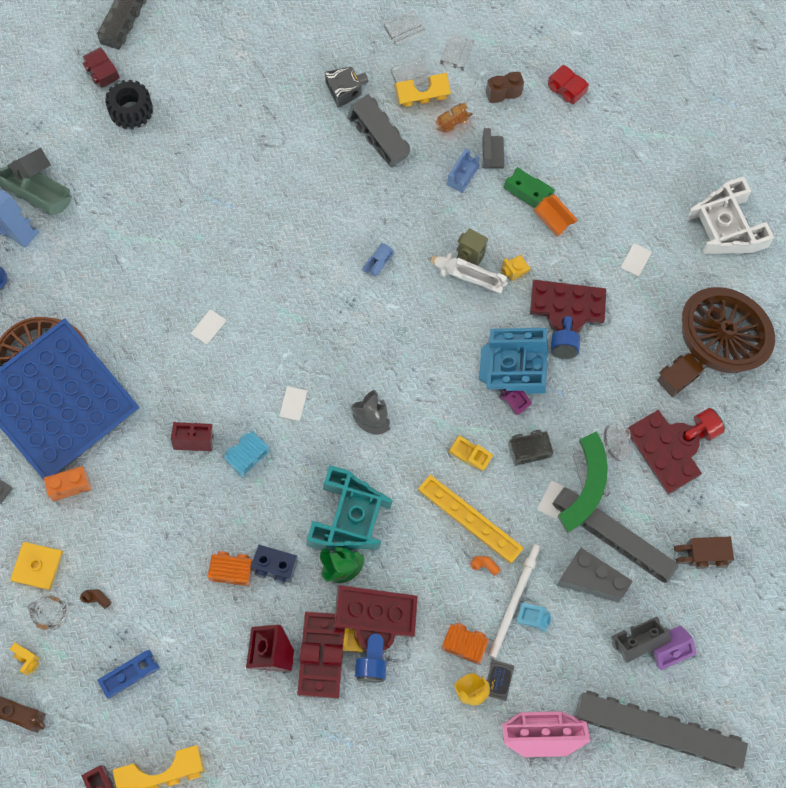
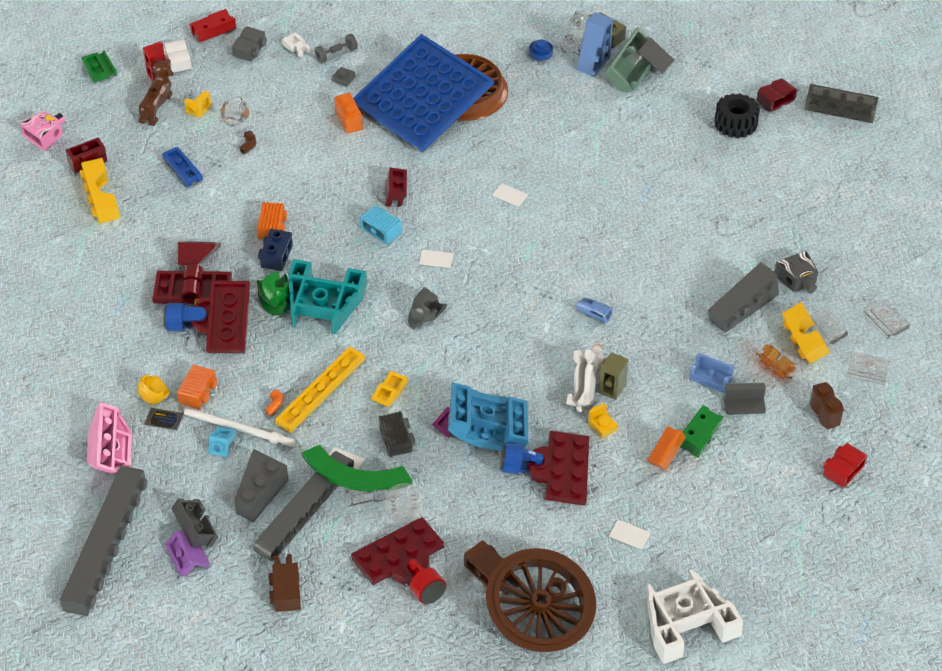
camera: 90 degrees right, 20 degrees down
yellow plate [10,542,63,591] -> none

